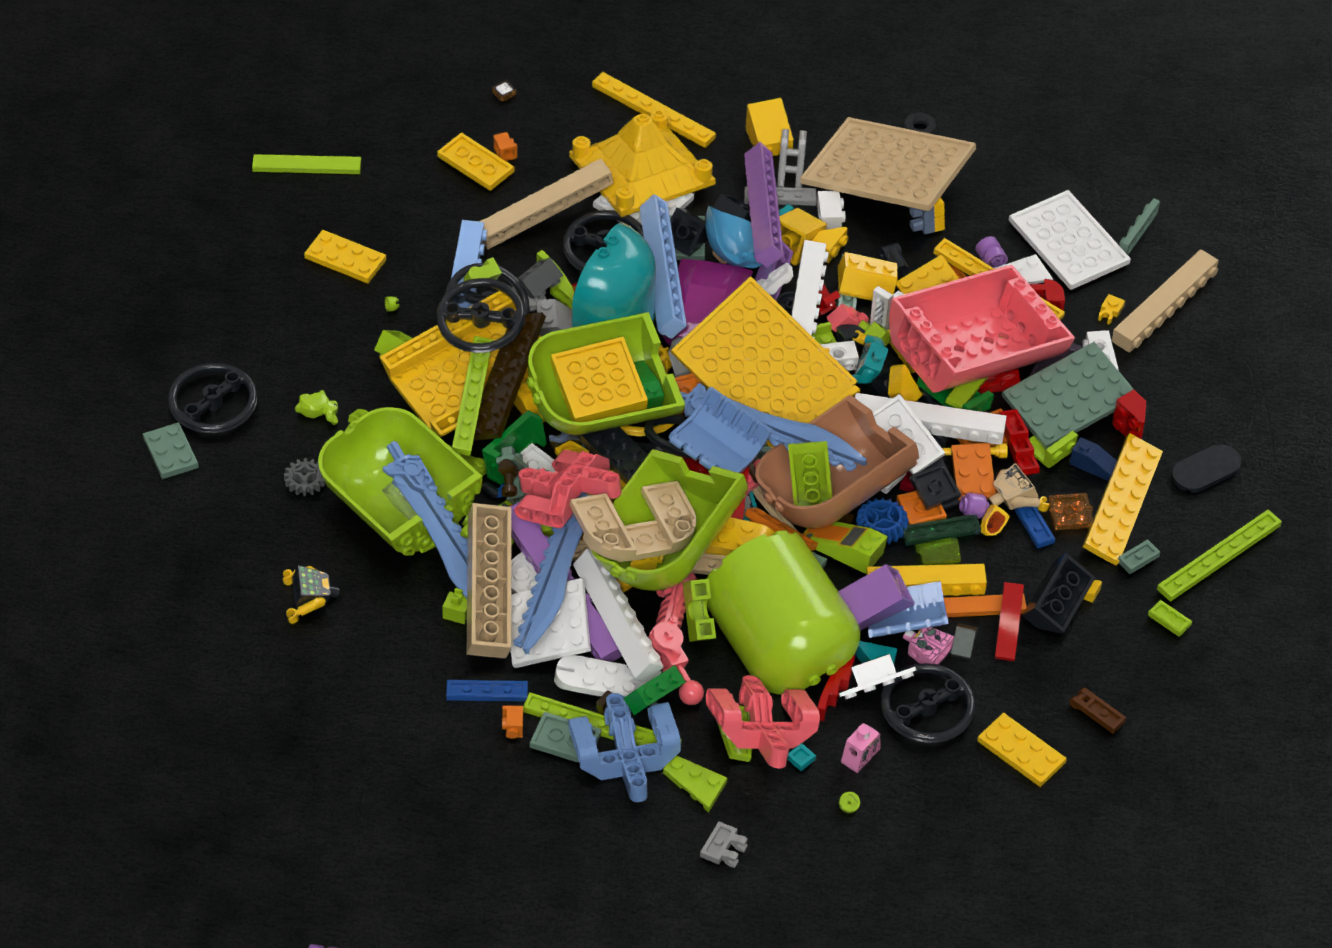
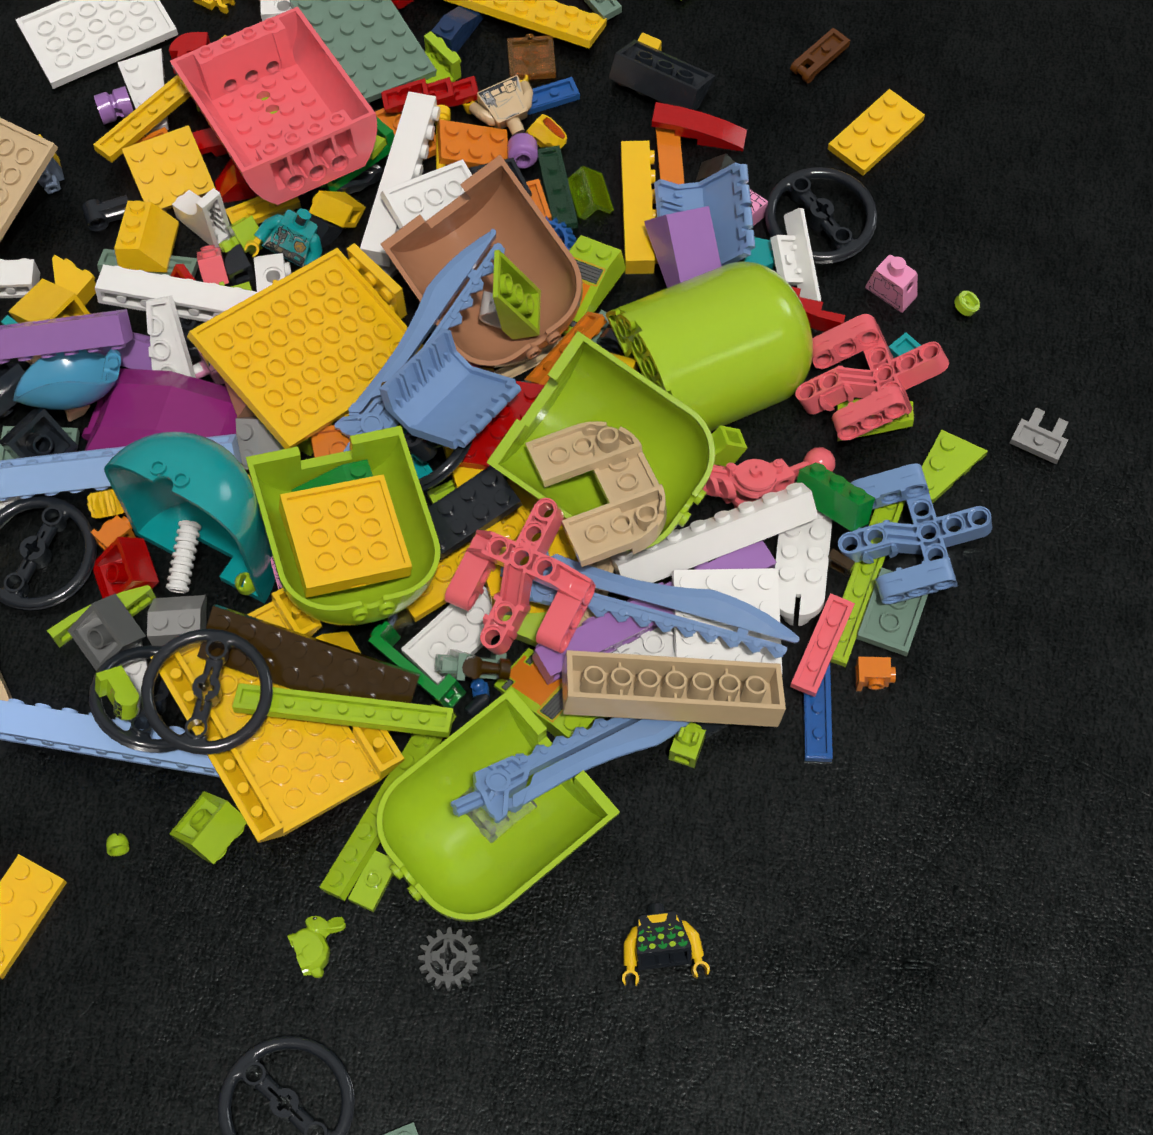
camera: 85 degrees left, 15 degrees up
none -> coral plate [790,593,855,697]

